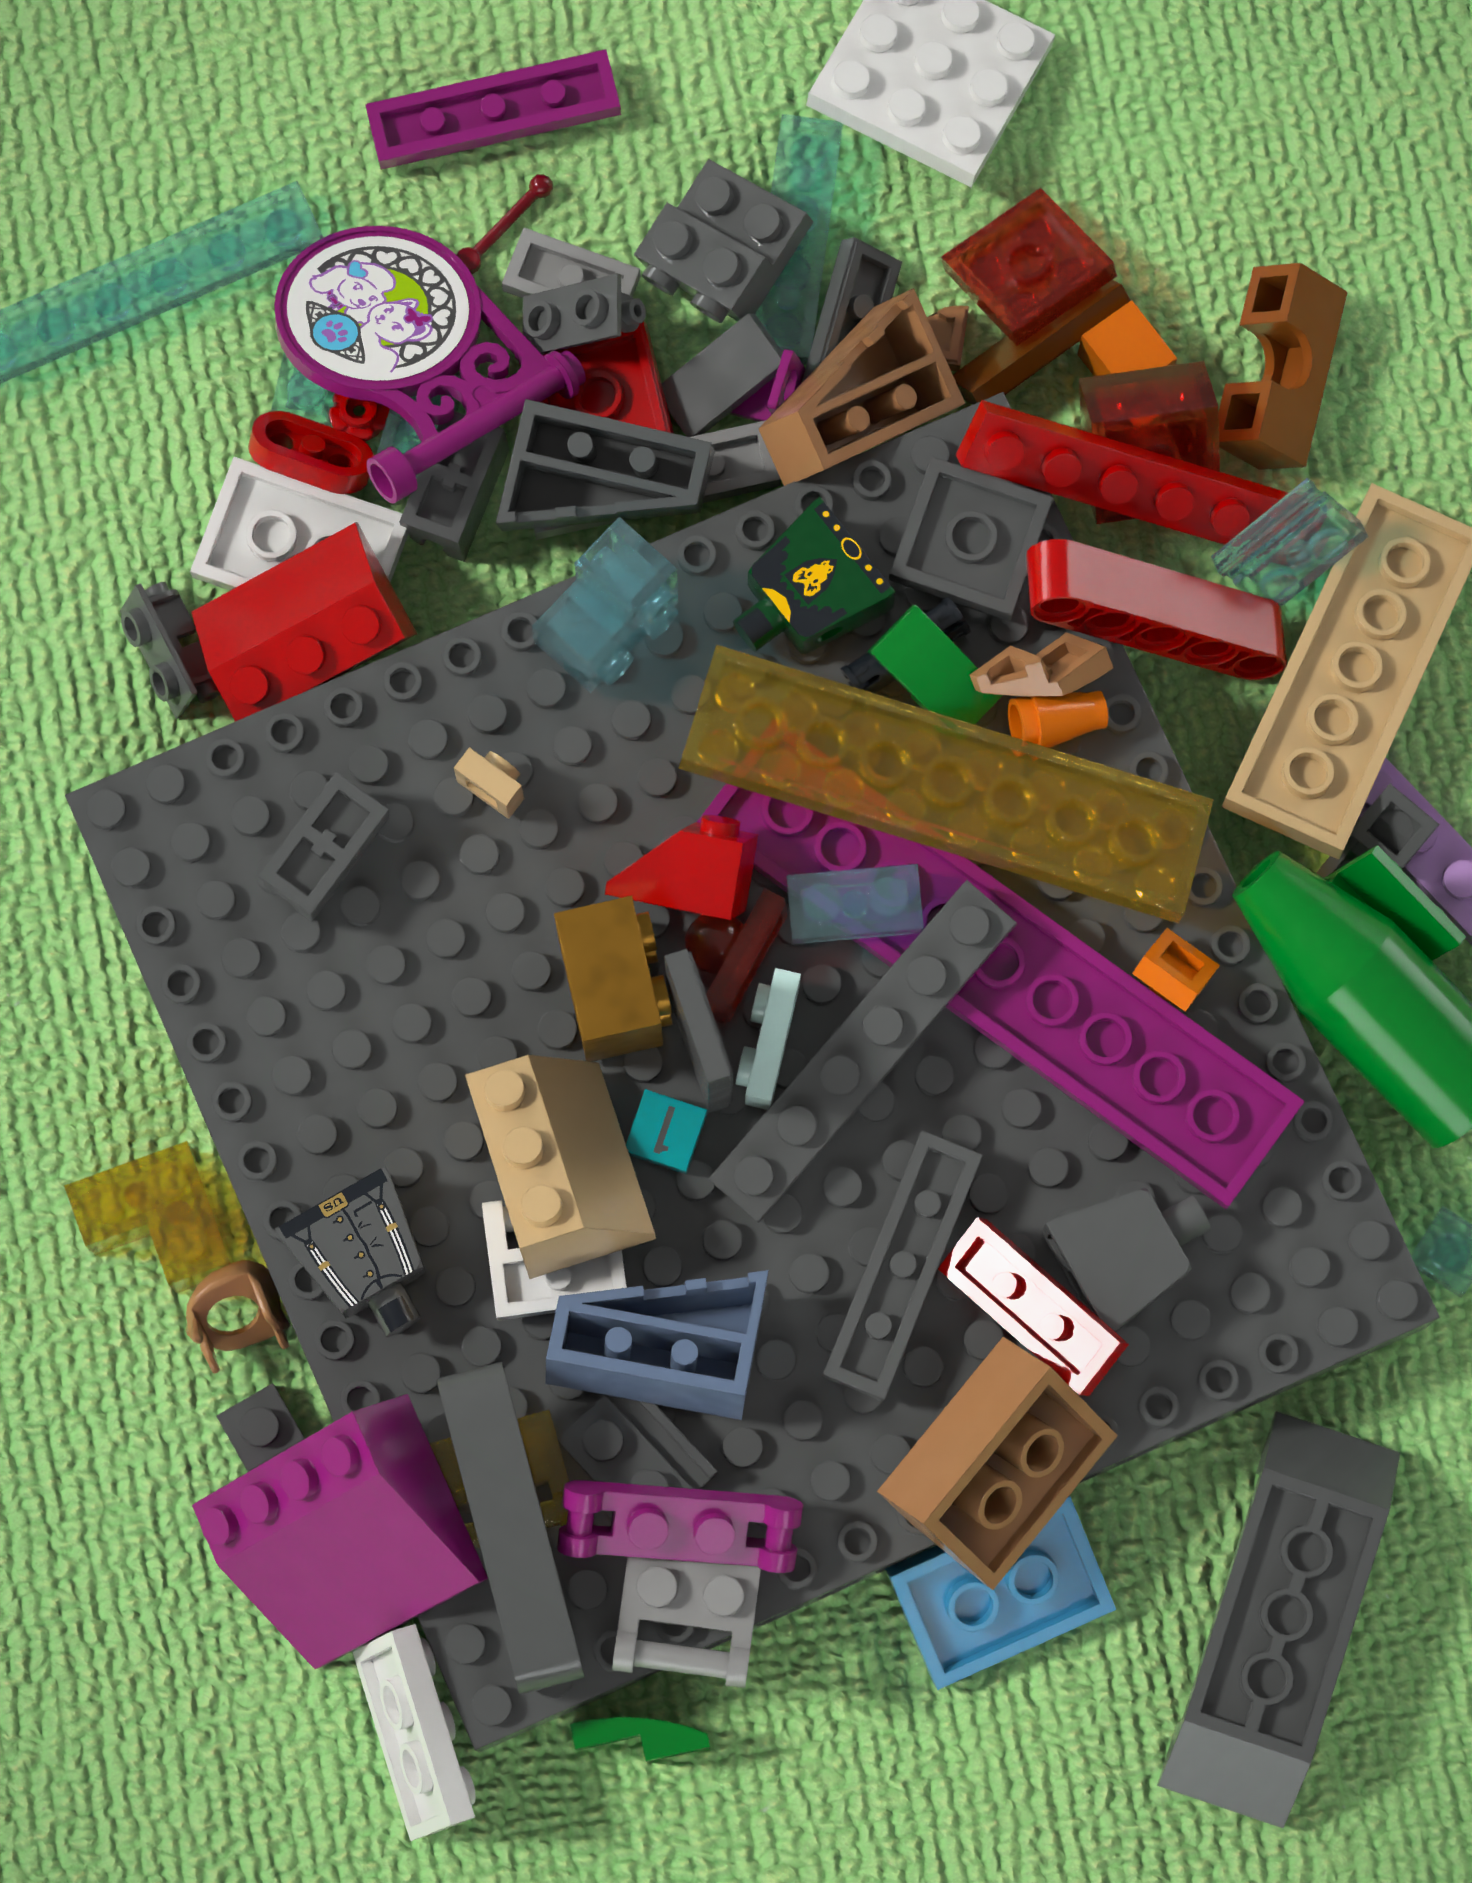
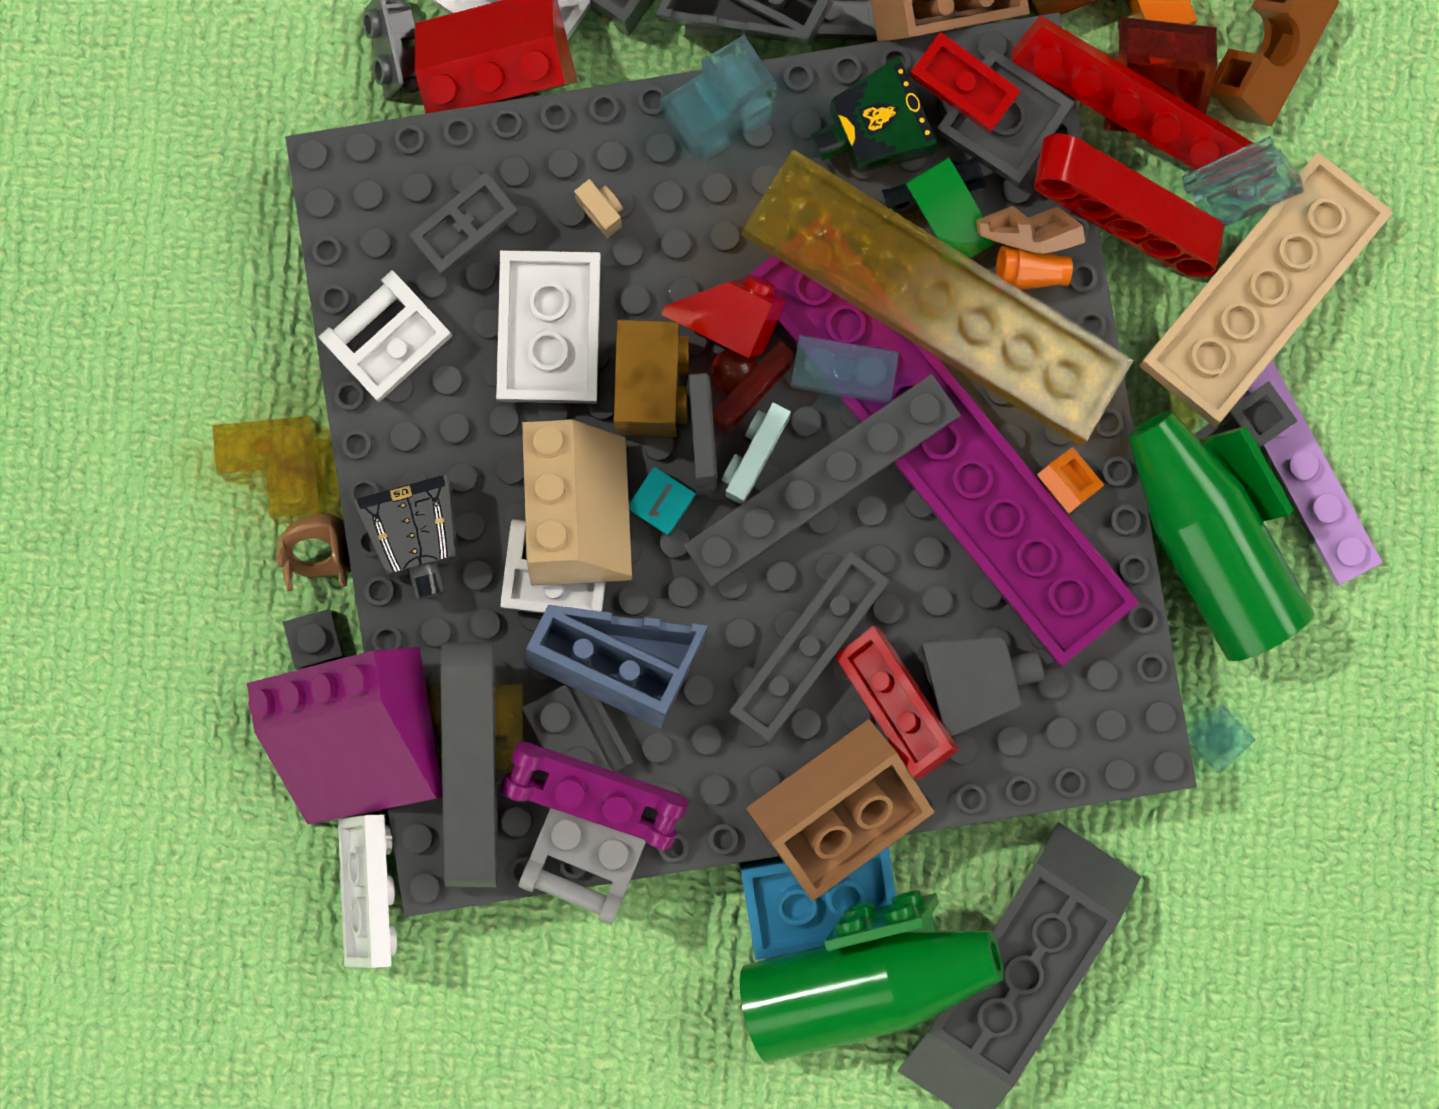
camera: 15 degrees right, 5 degrees up
green slope [570,1717,710,1762] -> none
none -> white plate [318,270,452,403]
none -> white plate [496,250,601,404]
none -> green piece [740,890,1004,1063]
none -> red plate [910,32,1021,134]

